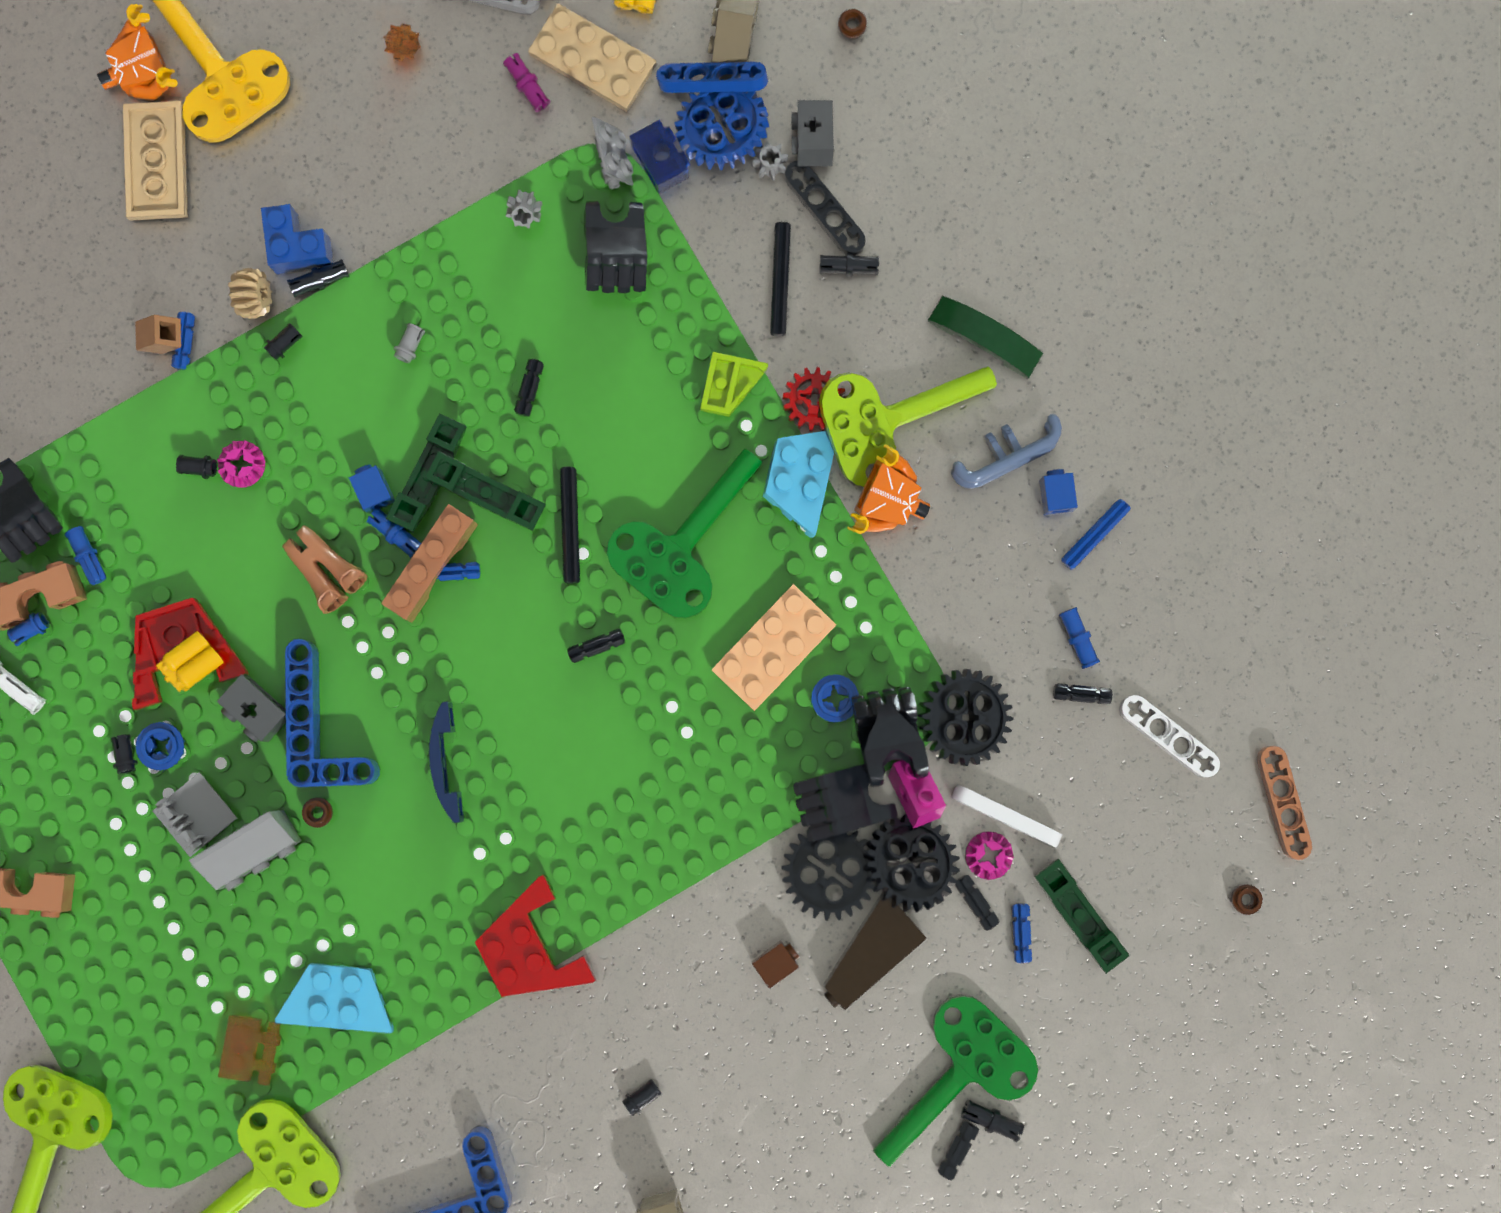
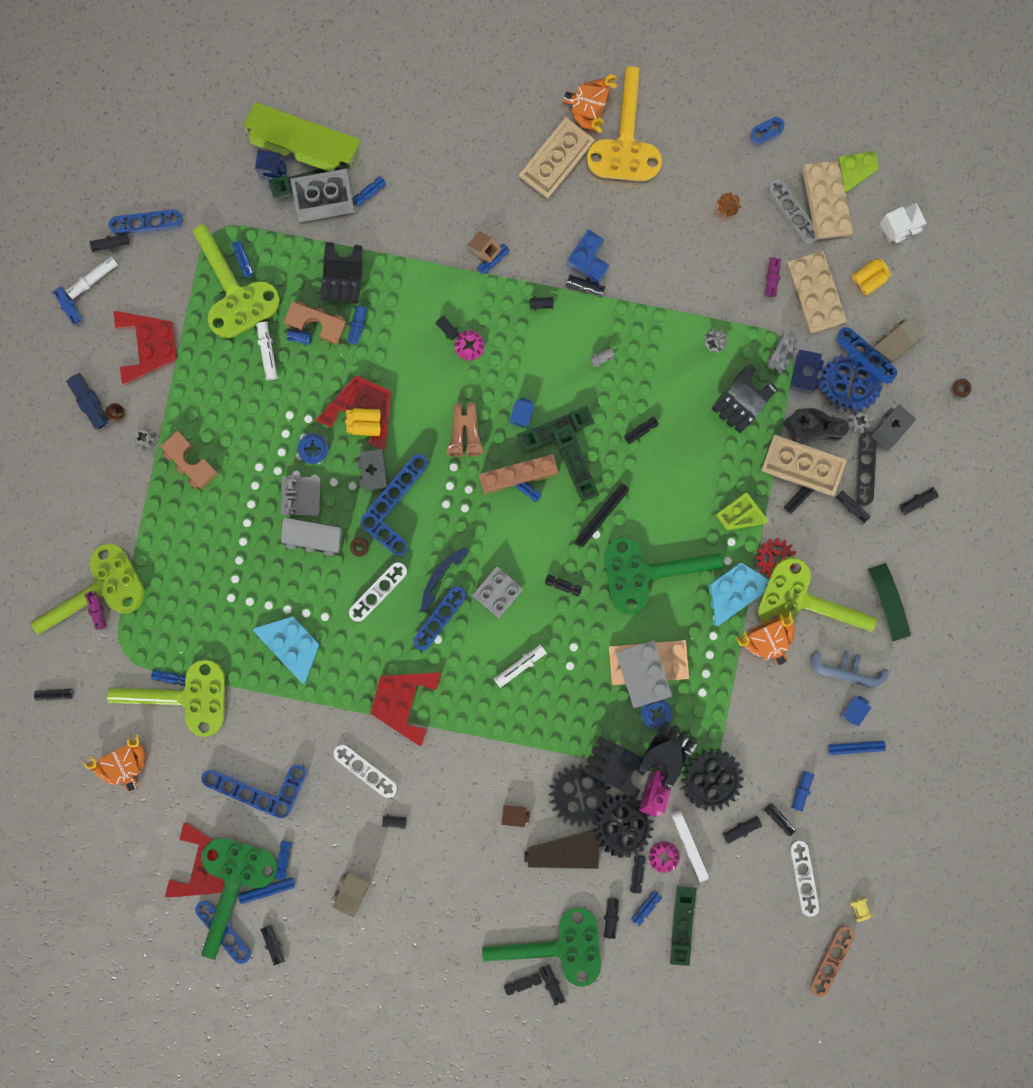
camera: 45 degrees right, 0 degrees up
black pin [110,734,138,774] -> none
clear orange plate [218,1015,282,1085] -> none
tan gear [228,268,272,319] -> none
blue pin [367,508,422,558] -> none
reddish brown plate [1232,884,1263,915] -> none
none -> magenta pin [85,591,107,630]
none -> blue axle [151,669,186,686]
none -> white beam [334,745,397,798]
none -> white beam [349,563,407,622]
none -> blue beam [414,587,466,650]
none -> light grey hinge [472,566,524,619]
none -> white pin [493,644,547,688]
none -> black pin [603,898,620,939]
none -> light grey slope [616,640,672,708]
none -> black pin [722,816,762,844]
none -> tan plate [761,435,847,497]
none -> black piece [783,408,849,444]
none -> light yellow bush [850,897,873,922]
none -> black pin [899,487,939,515]

